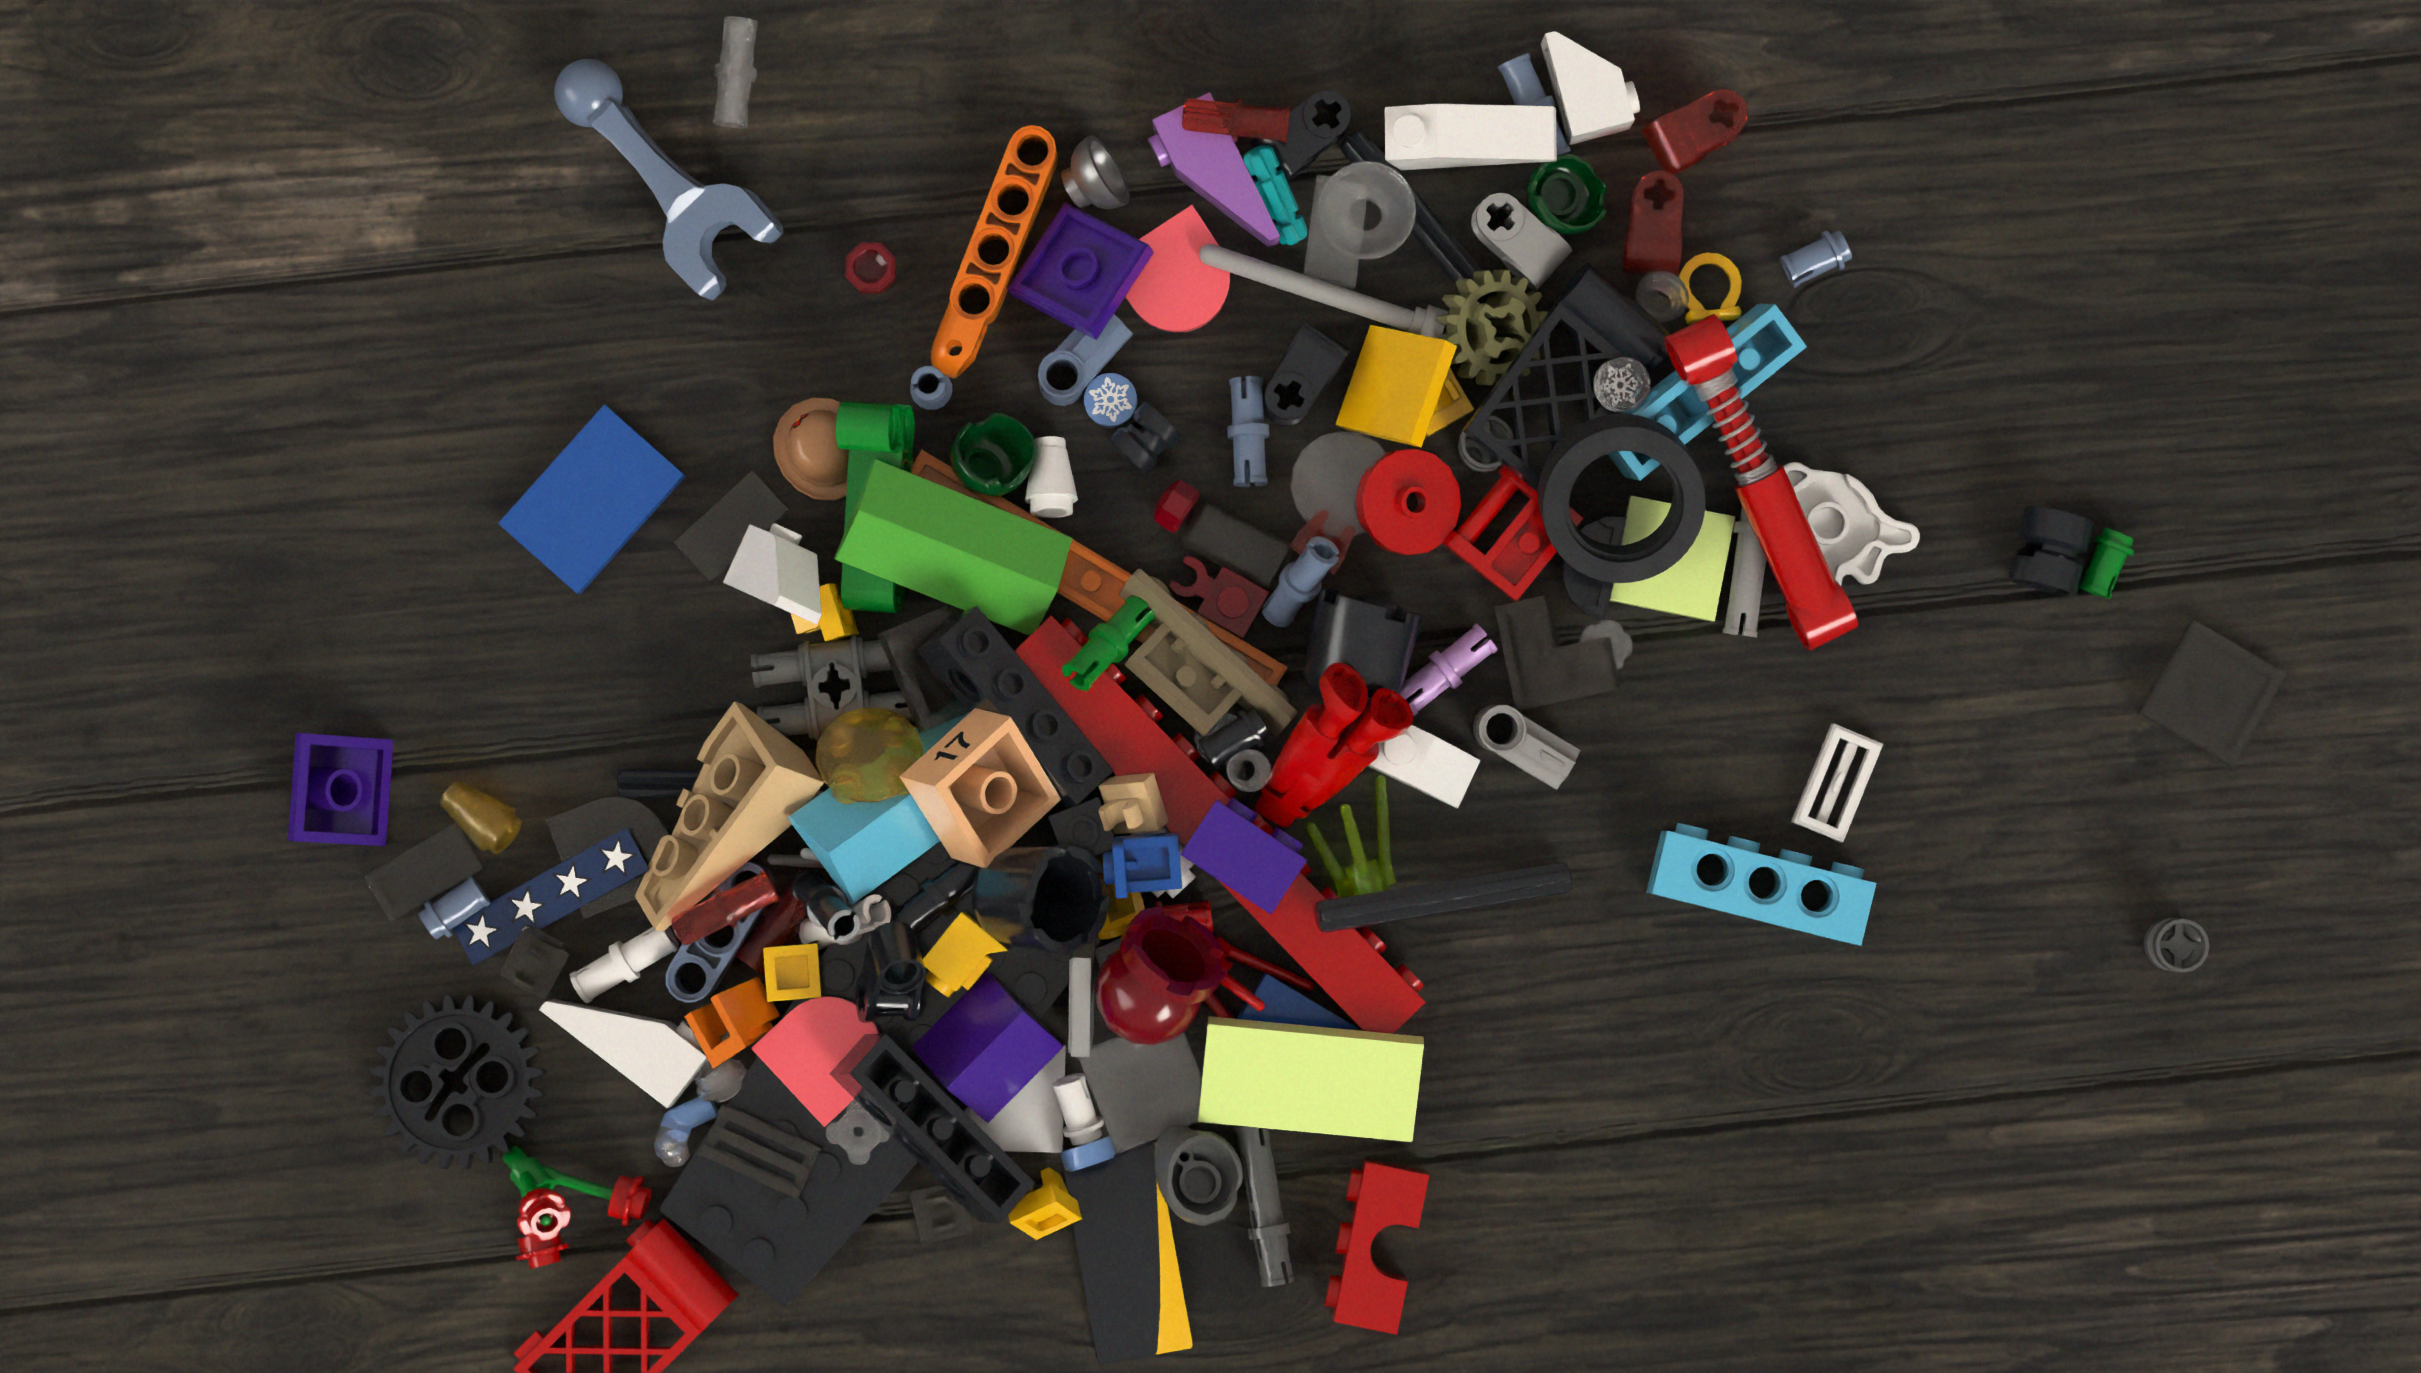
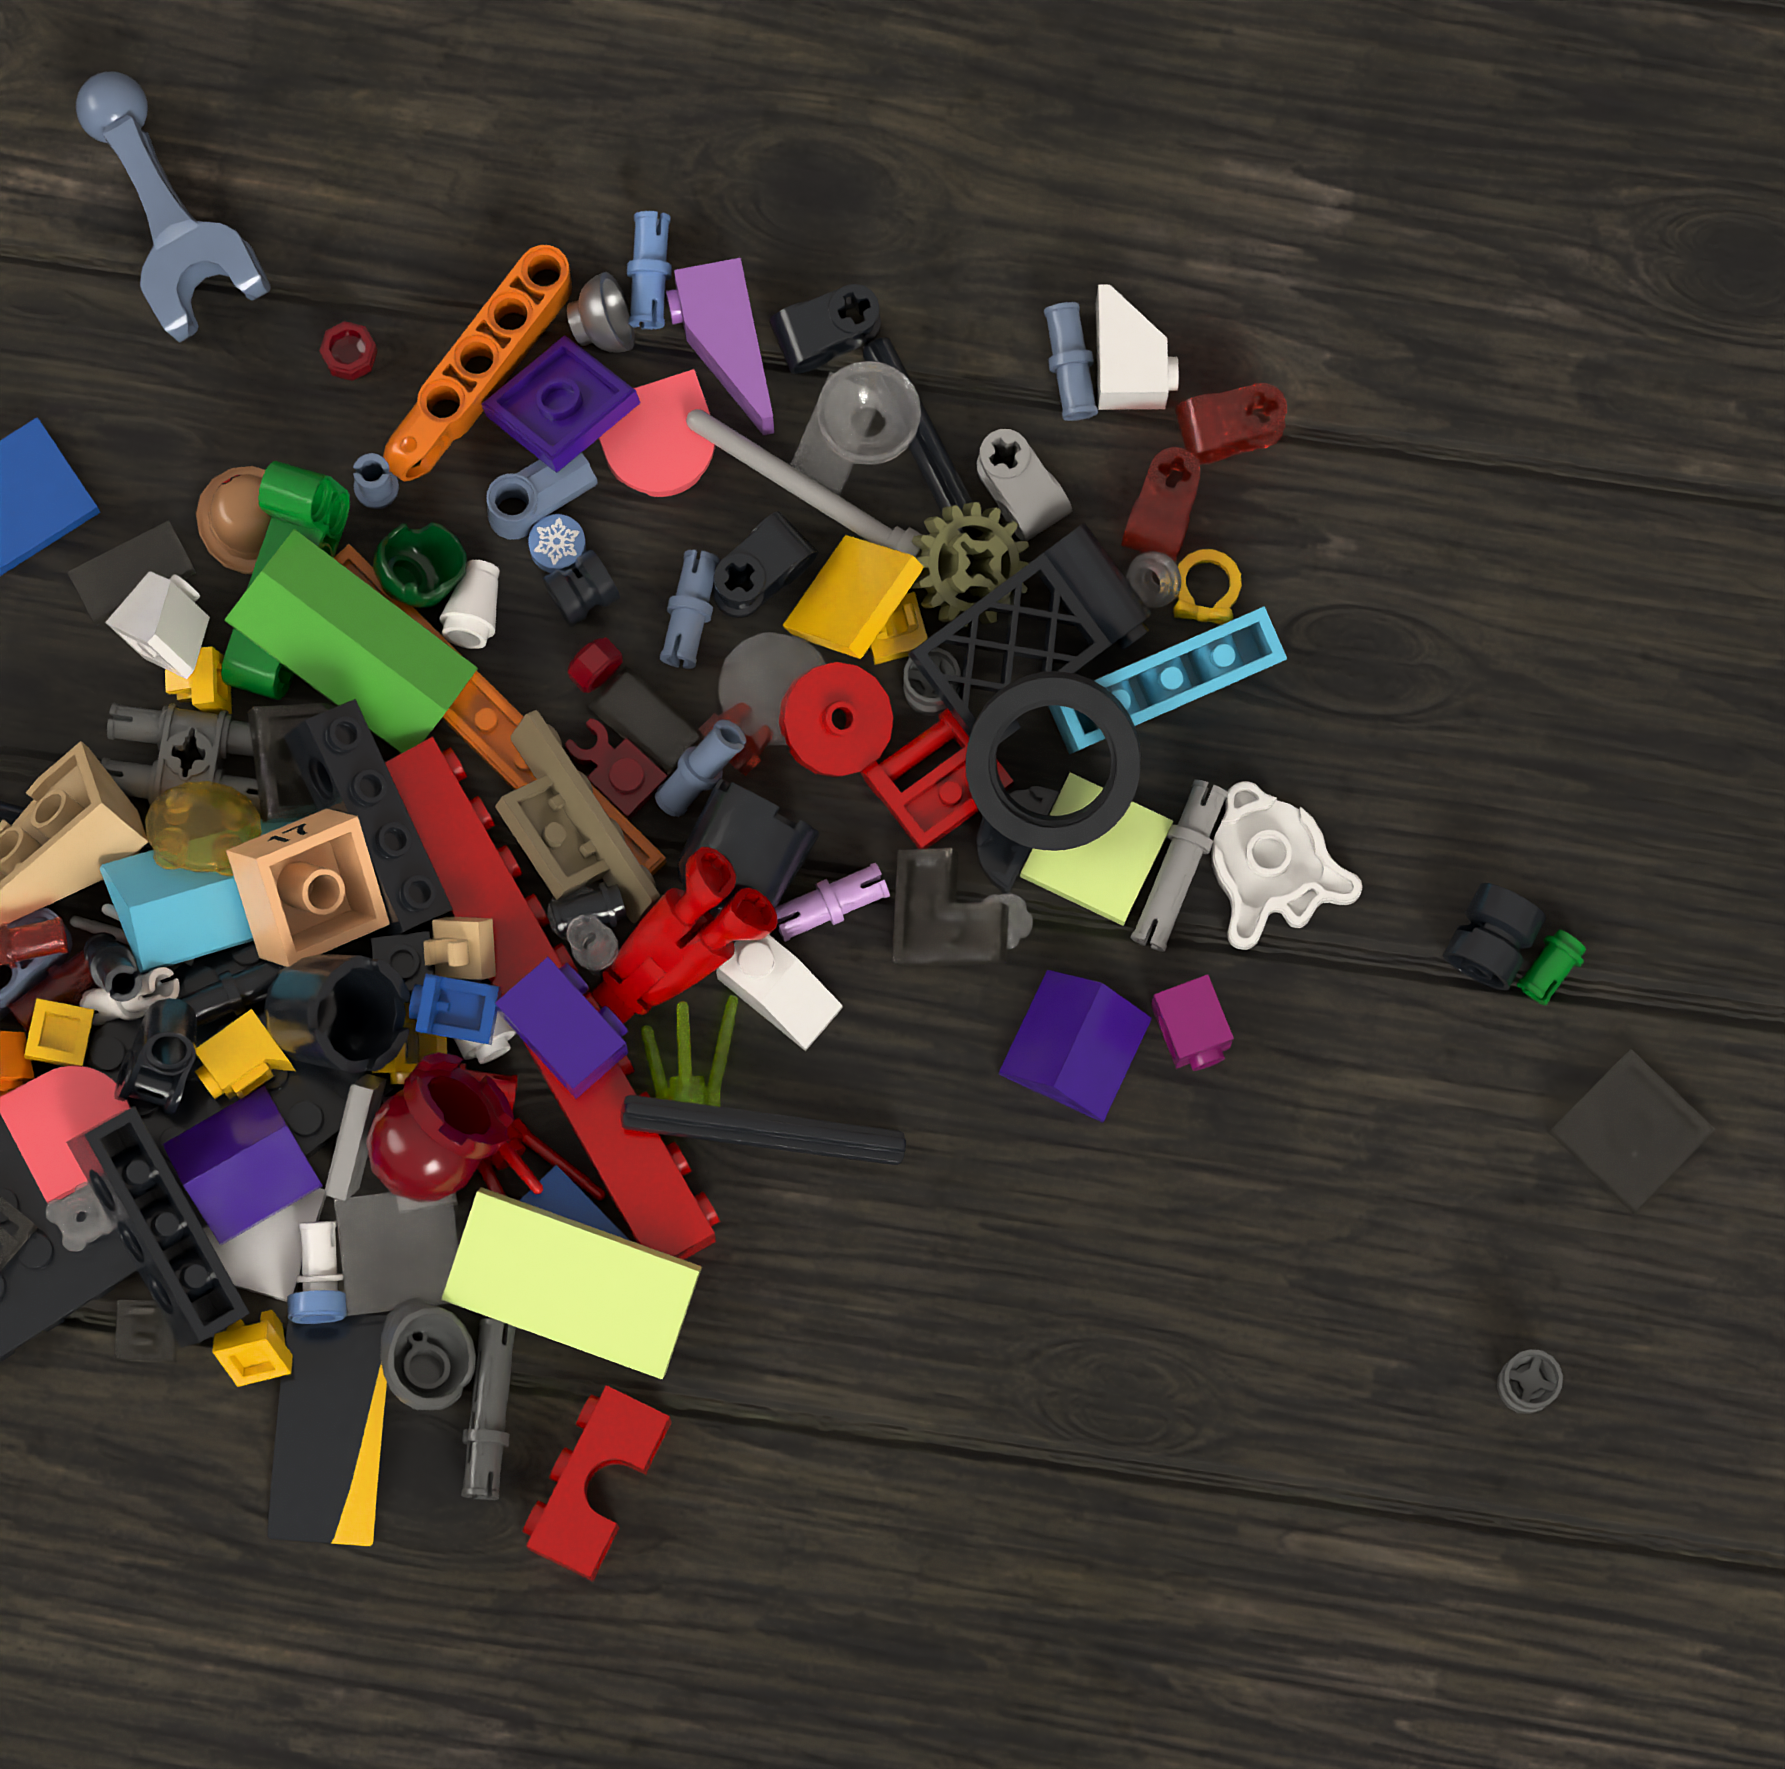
camera: 15 degrees right, 10 degrees down
clear pin [713,16,758,129] -> none
green pin [1062,595,1155,691] -> none
clear red axle [1182,98,1290,143] -> none
teal axle [1243,145,1308,245] -> none
white slope [1385,104,1557,170] -> none
light grey piece [1473,704,1581,790] -> none
dark green hair [1526,154,1607,235] -> none
clear tile [1593,357,1651,412] -> none
medium azure brick [1646,823,1877,946] -> none
red piece [1664,314,1858,651] -> none
sand blue pin [1780,230,1852,288] -> none
white tile [1791,724,1883,843] -> none
none -> medium blue pin [627,211,672,329]
none -> dark purple slope [999,970,1152,1123]
none -> magenta brick [1151,974,1234,1071]

